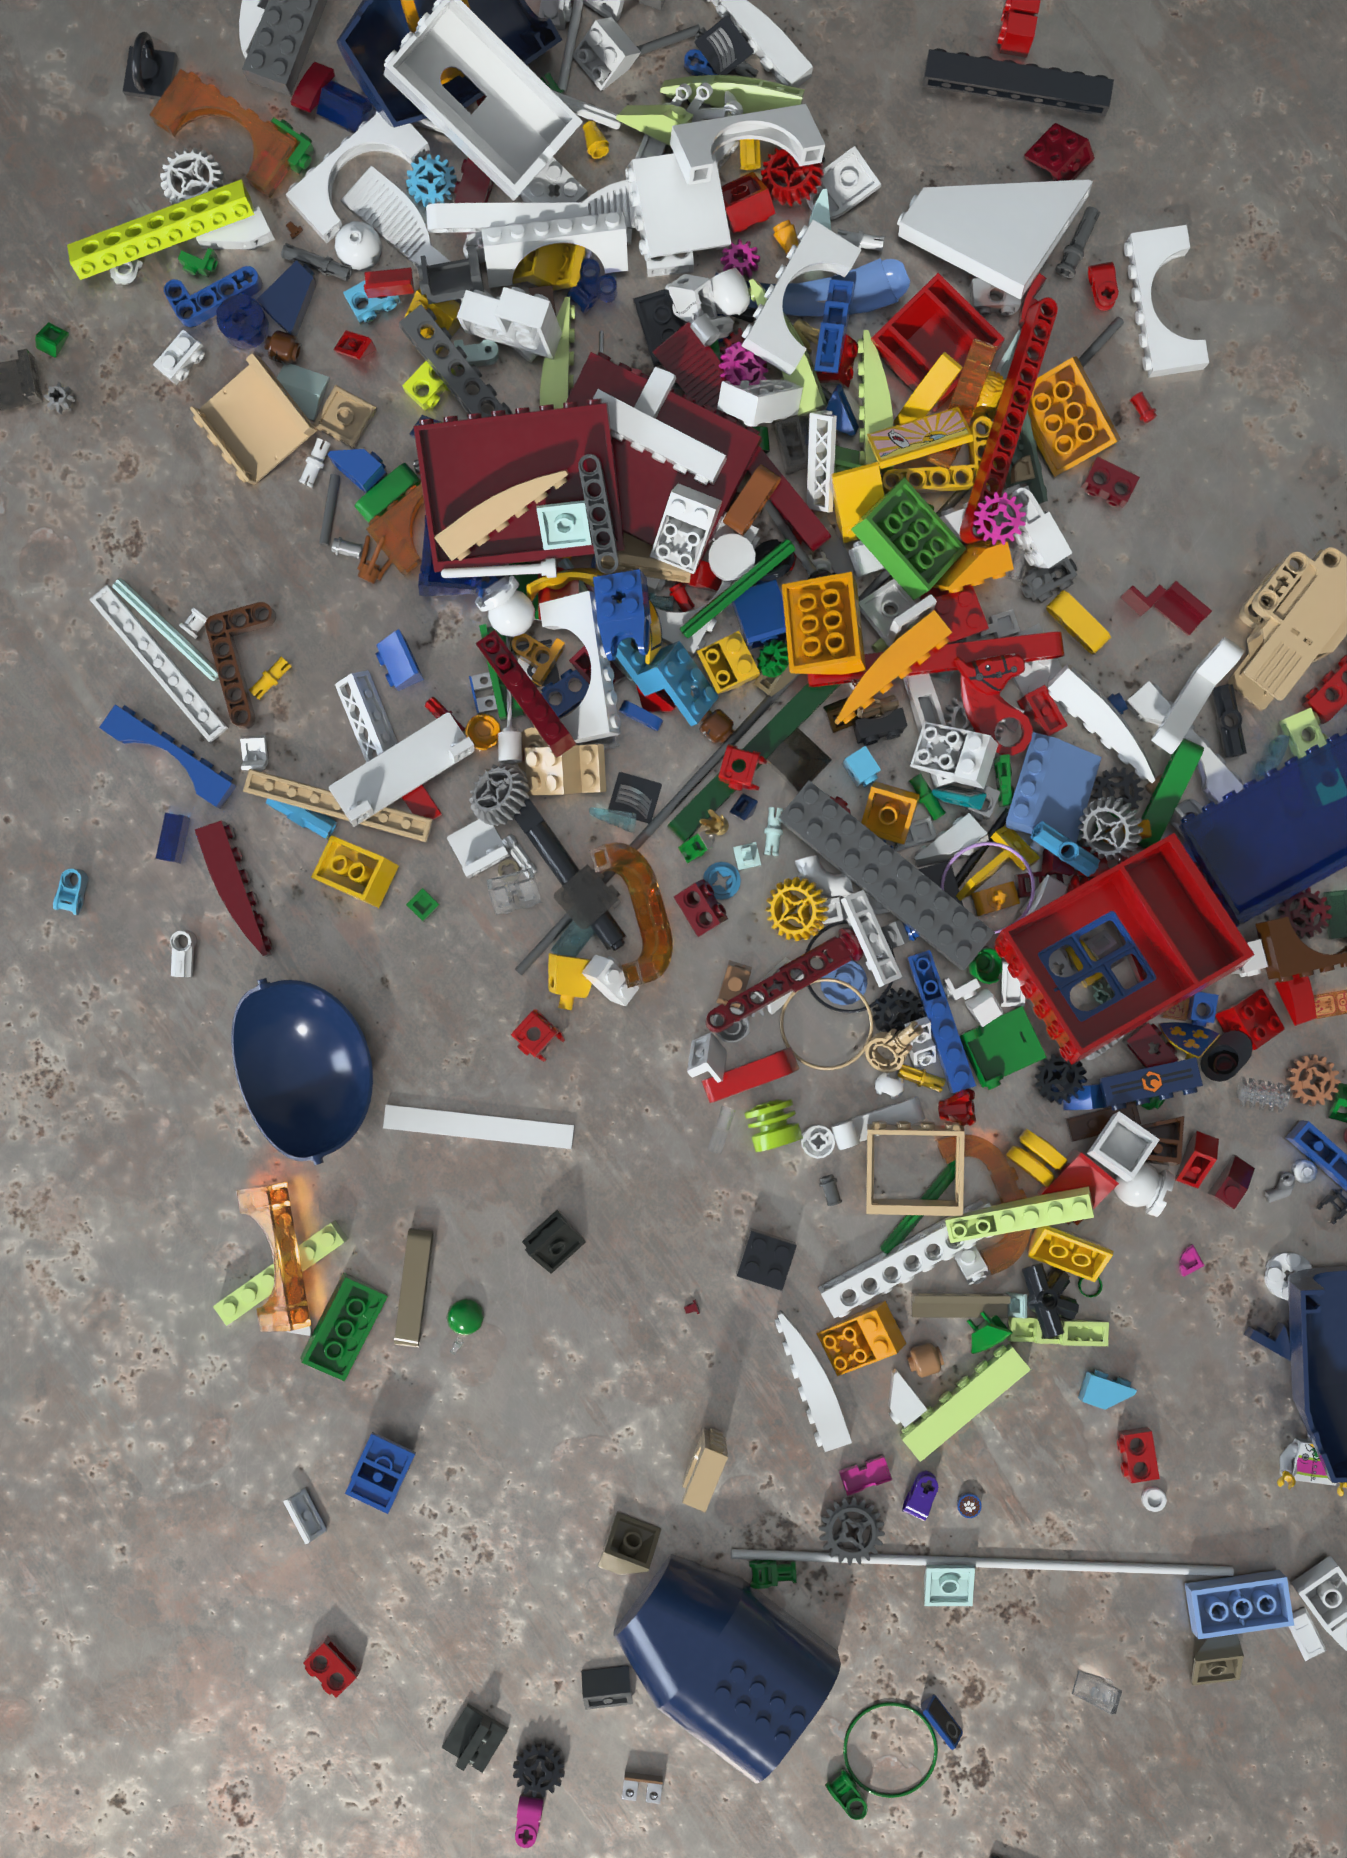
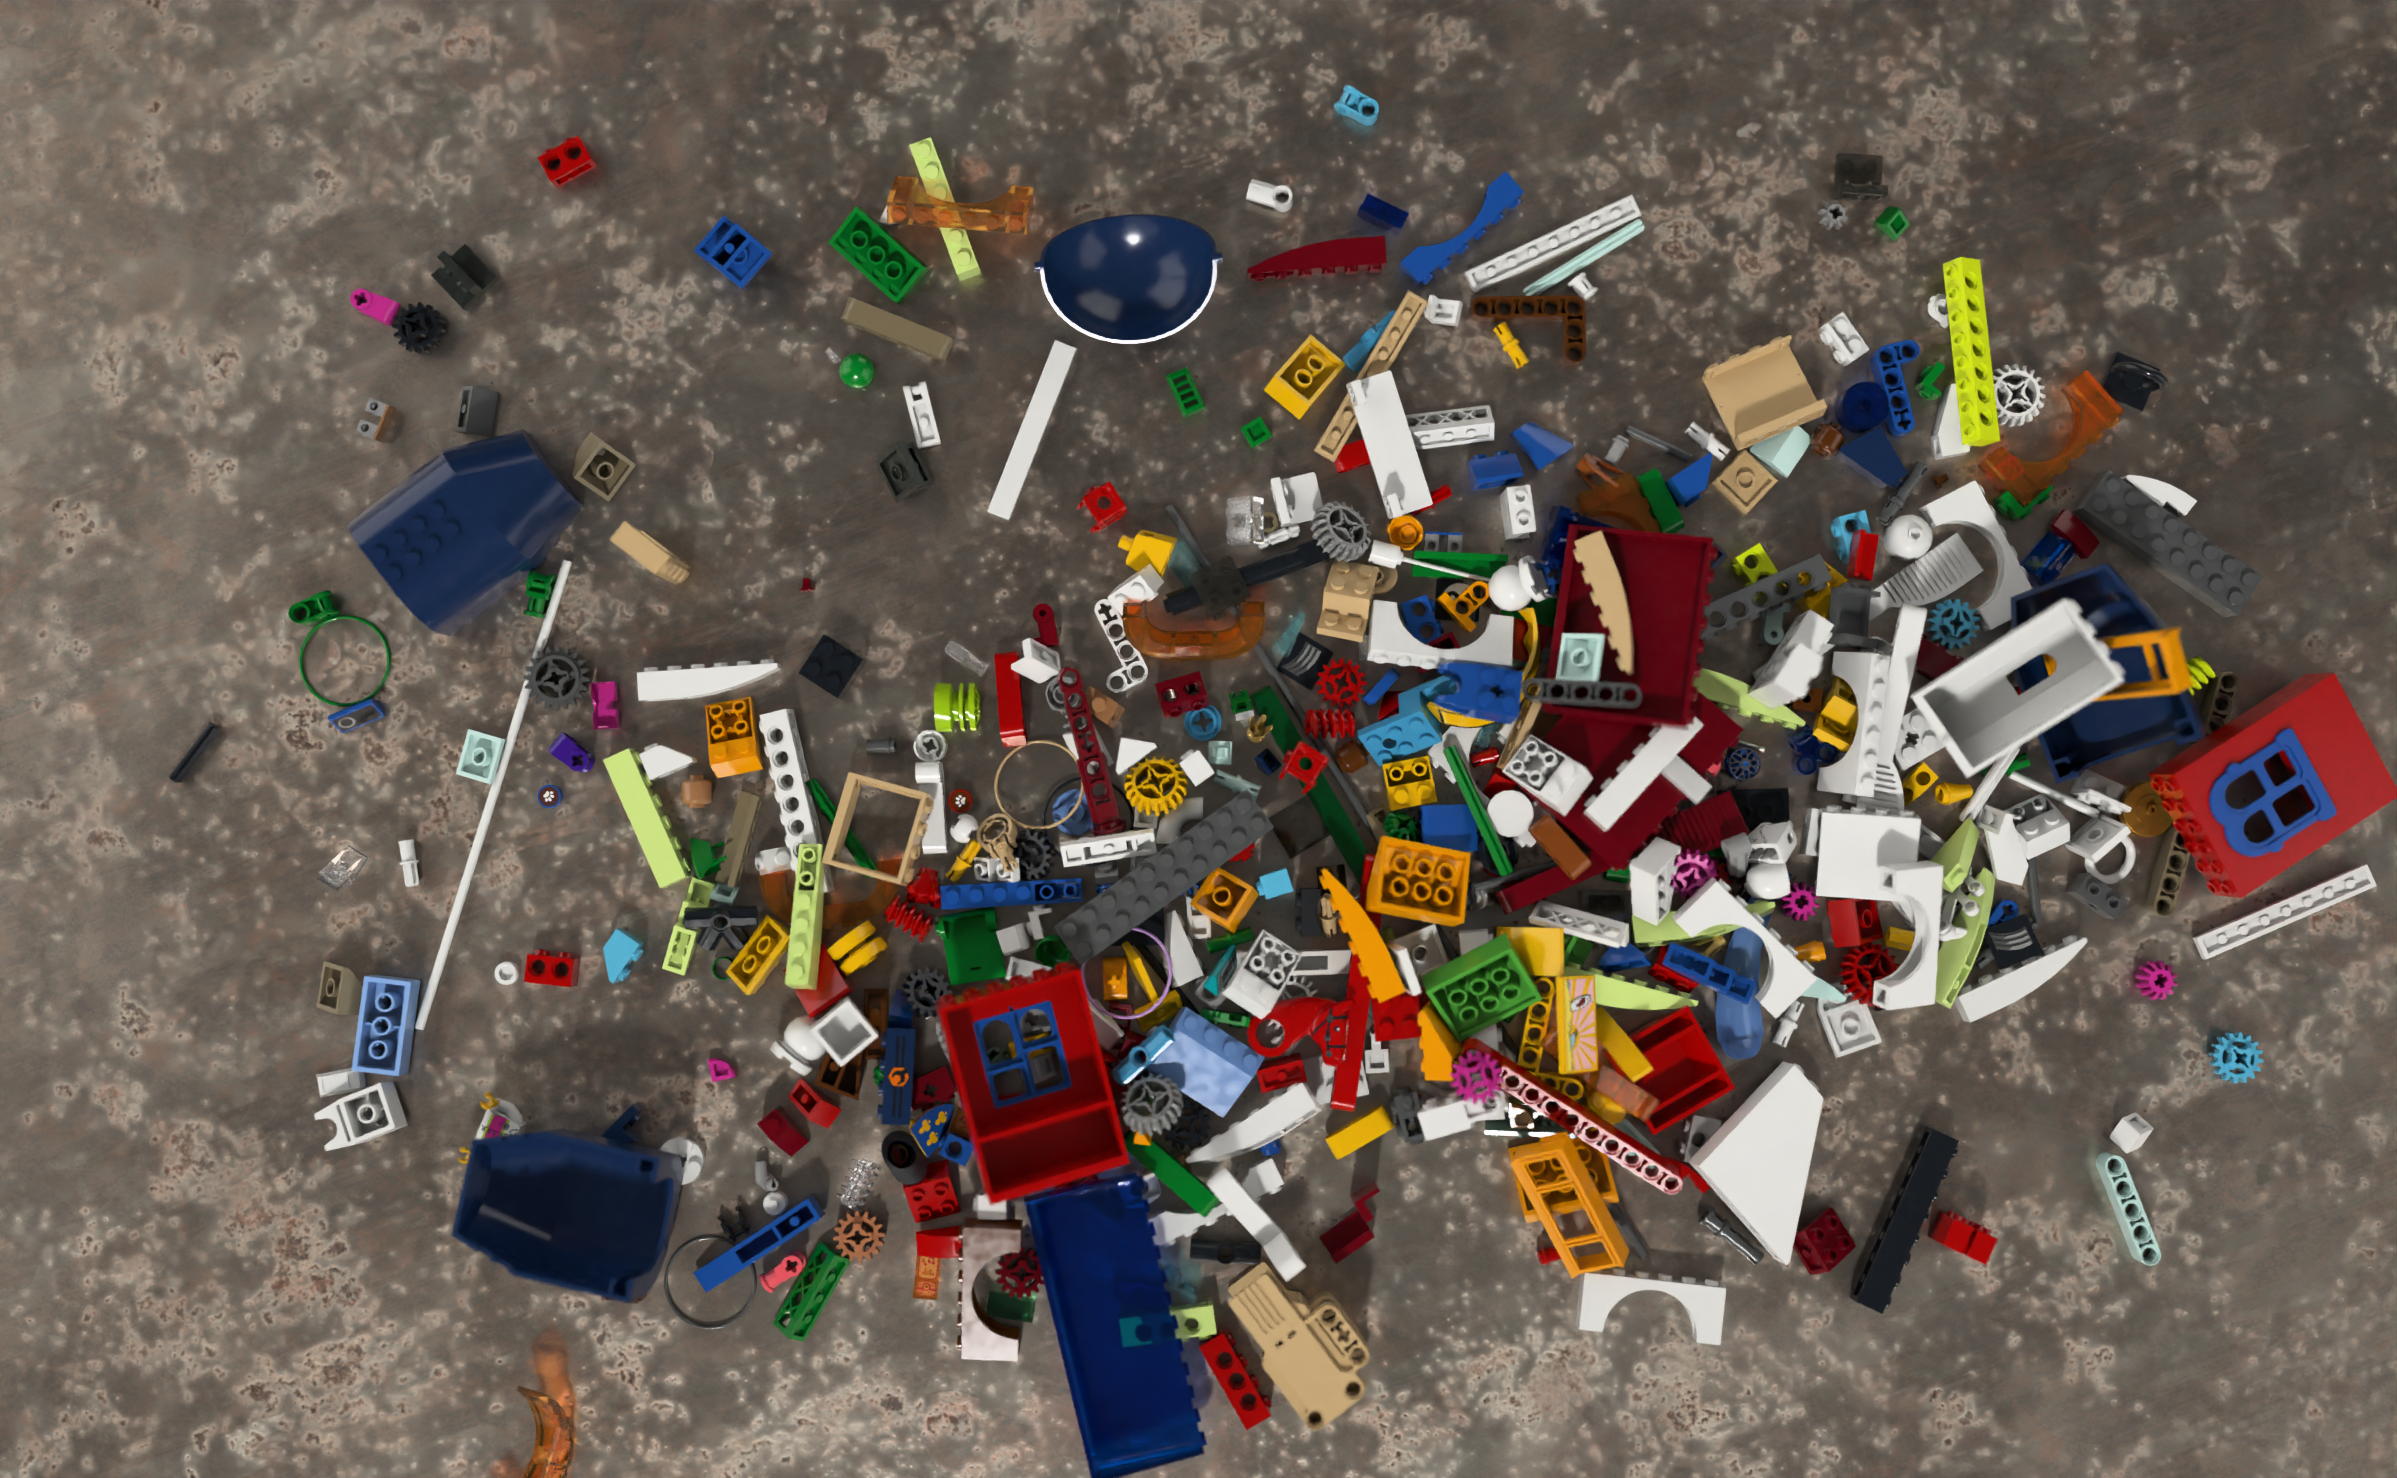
camera: 100 degrees right, 0 degrees up
white plate [283,1488,327,1544] -> none
red slope [333,330,376,360] -> none
white piece [441,558,557,578] -> none
dark red slope [475,630,576,758] -> none
dark red brick [1081,456,1140,508] -> none
red piece [1088,262,1119,311] -> none
none -> white axle [398,839,420,887]
none -> red piece [882,895,935,943]
none -> white plate [903,381,942,449]
none -> tile [948,789,973,813]
none -> dark red leg [1033,603,1060,648]
none -> white beam [1094,599,1149,694]
none -> white slope [1116,738,1158,775]
none -> green slope [1166,367,1205,419]
none -> white brick [1179,749,1215,787]
none -> red piece [1304,709,1356,739]
none -> red gear [1316,658,1367,709]
none -> white panel [1499,485,1536,541]
none -> light orange piece [1510,1131,1629,1279]
none -> blue slope [1511,421,1574,471]
none -> wheel [1724,748,1761,780]
none -> yellow leg [1901,761,1939,806]
none -> white piece [1974,804,2029,886]

